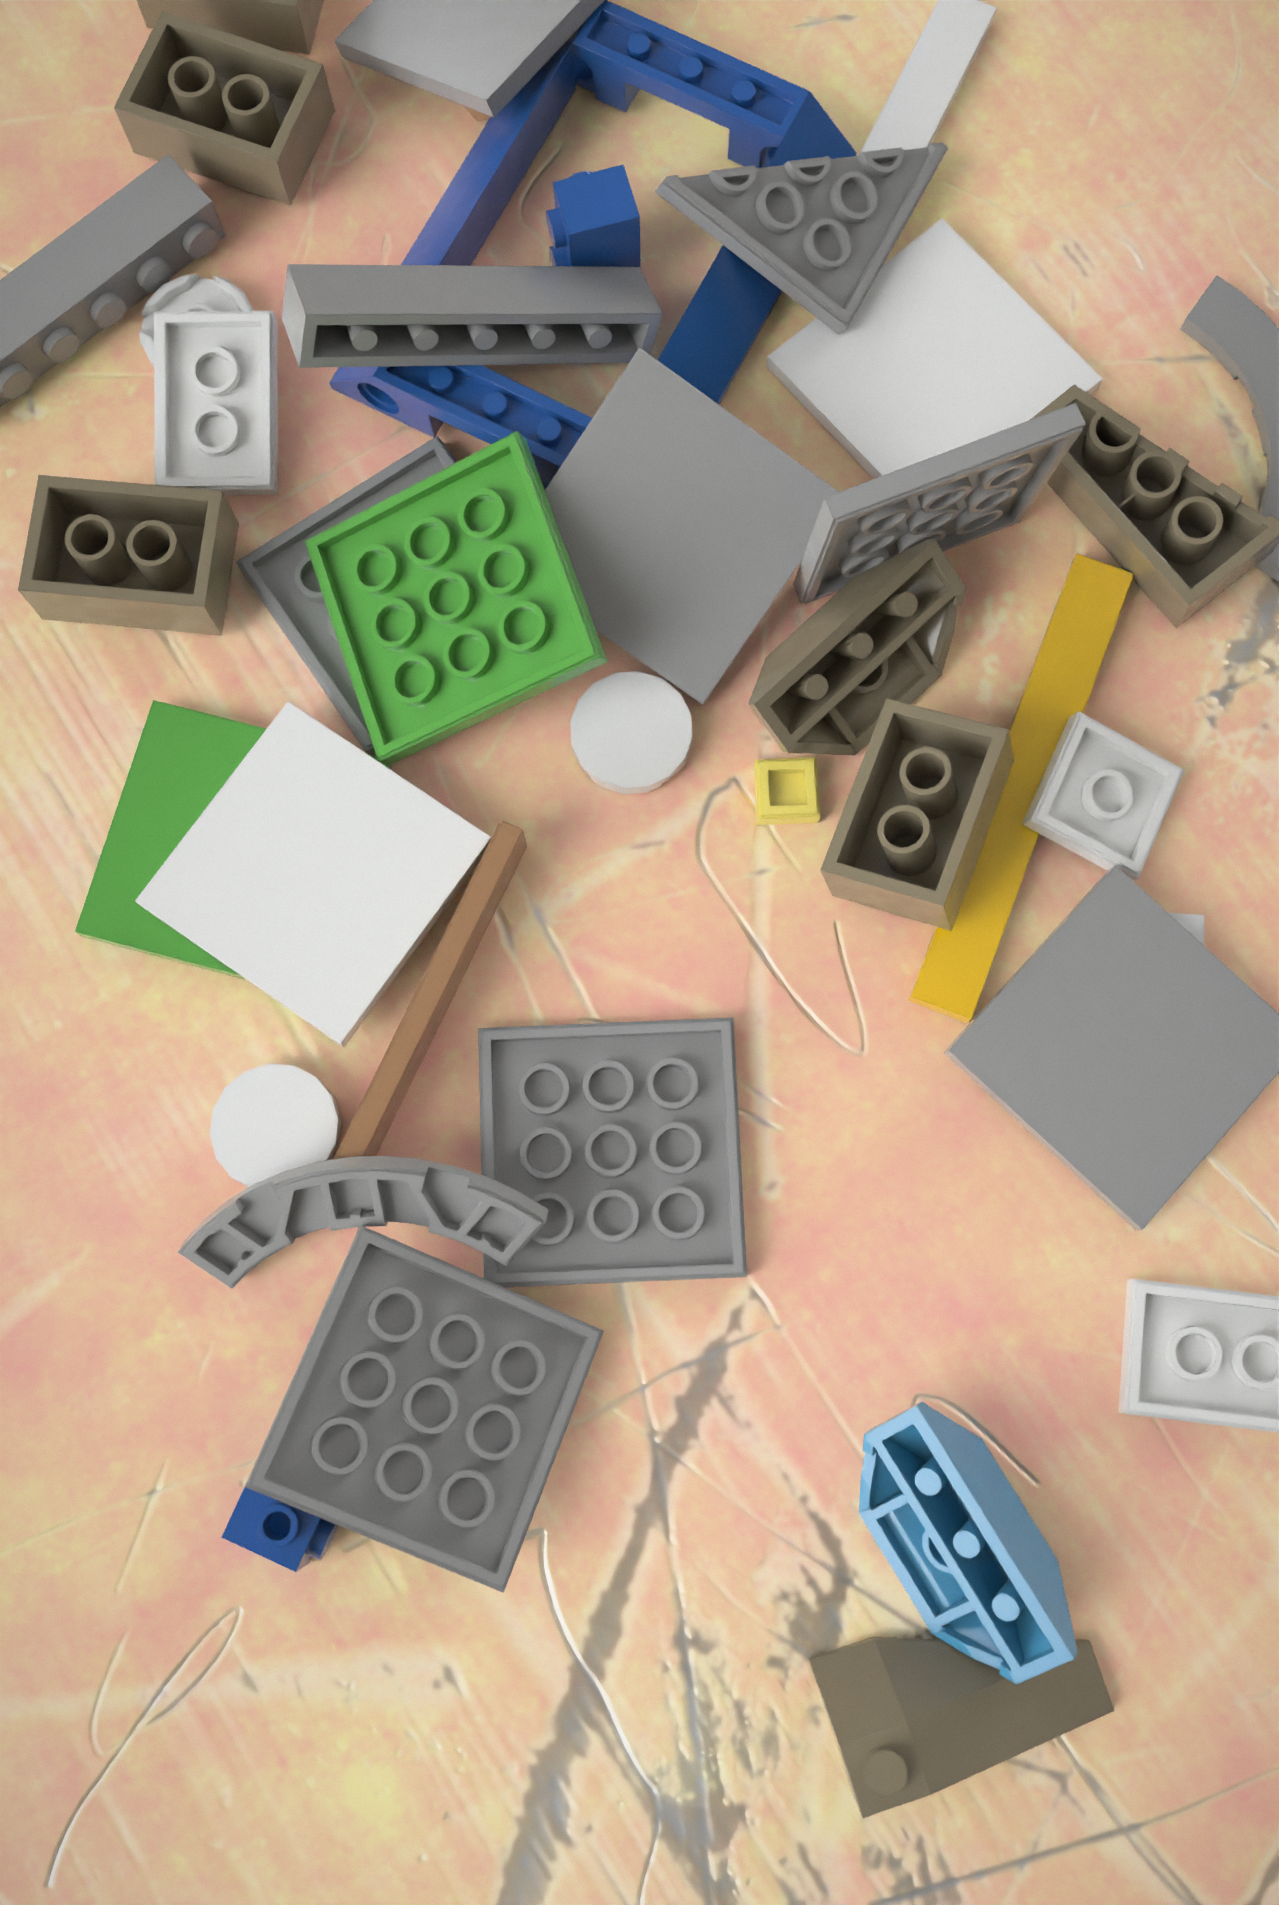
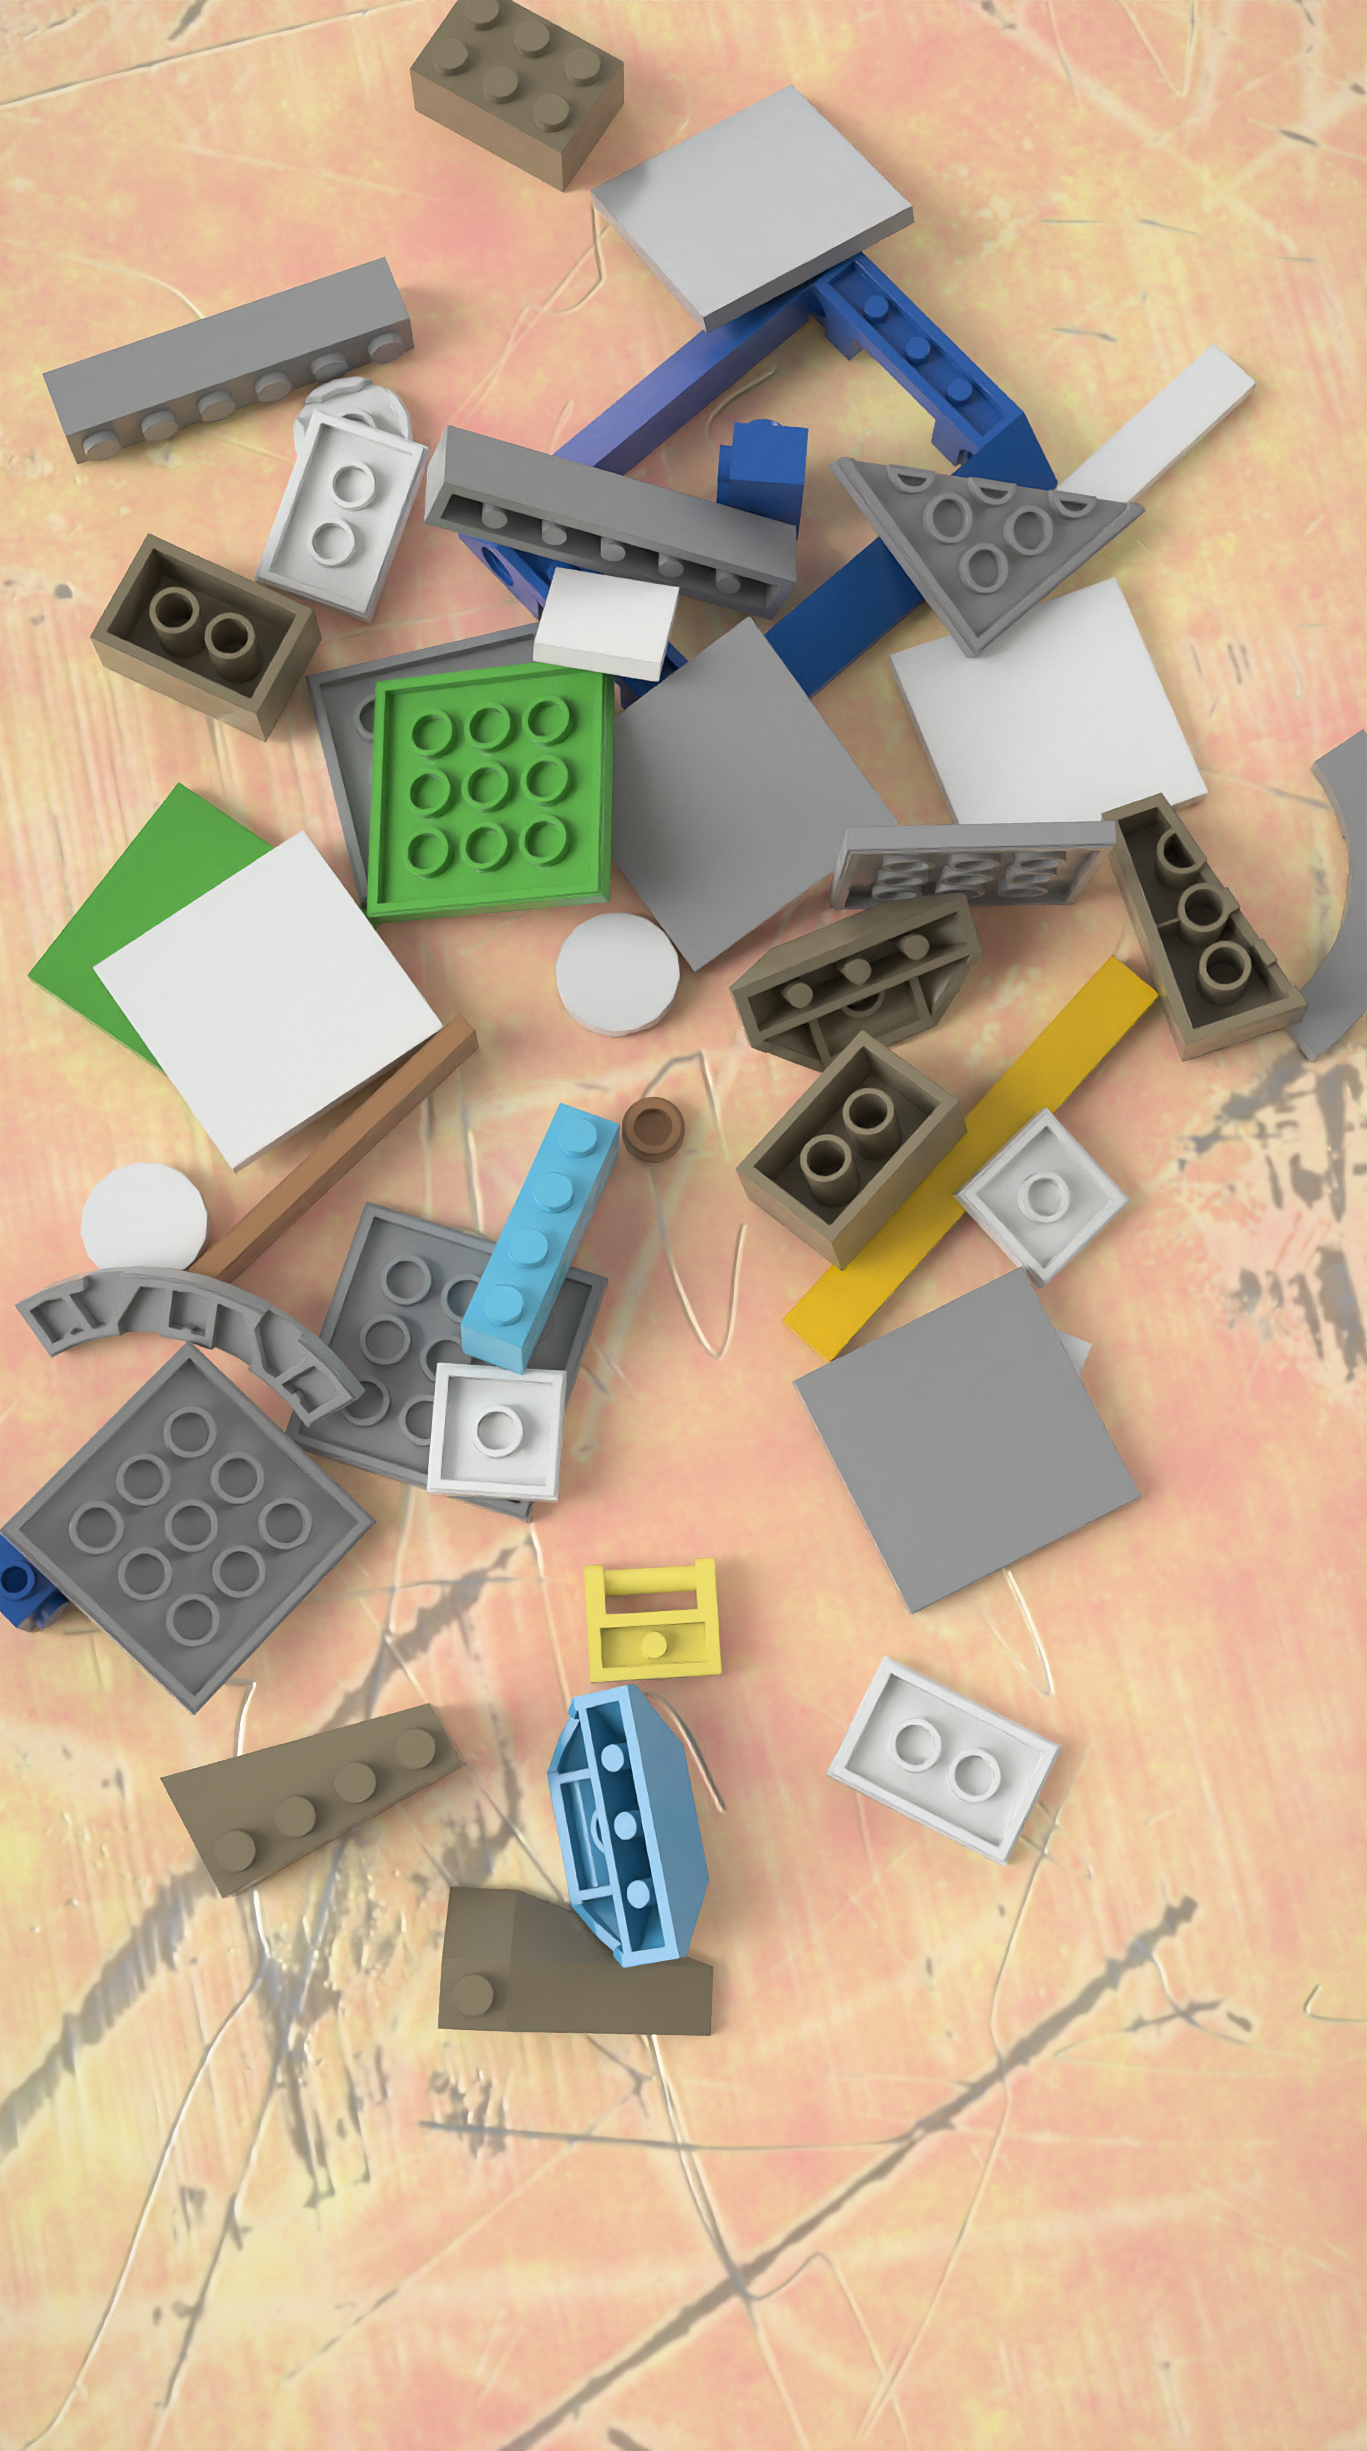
camera: 15 degrees right, 0 degrees up
dark tan brick [114,11,335,206] -> none
light yellow tile [754,757,820,825] -> none
none -> dark tan wedge [160,1703,467,1899]
none -> white tile [426,1363,567,1503]
none -> medium azure brick [460,1103,620,1376]
none -> white tile [533,567,679,682]
none -> light yellow plate [584,1557,722,1684]
none -> medium nougat tile [622,1097,685,1163]

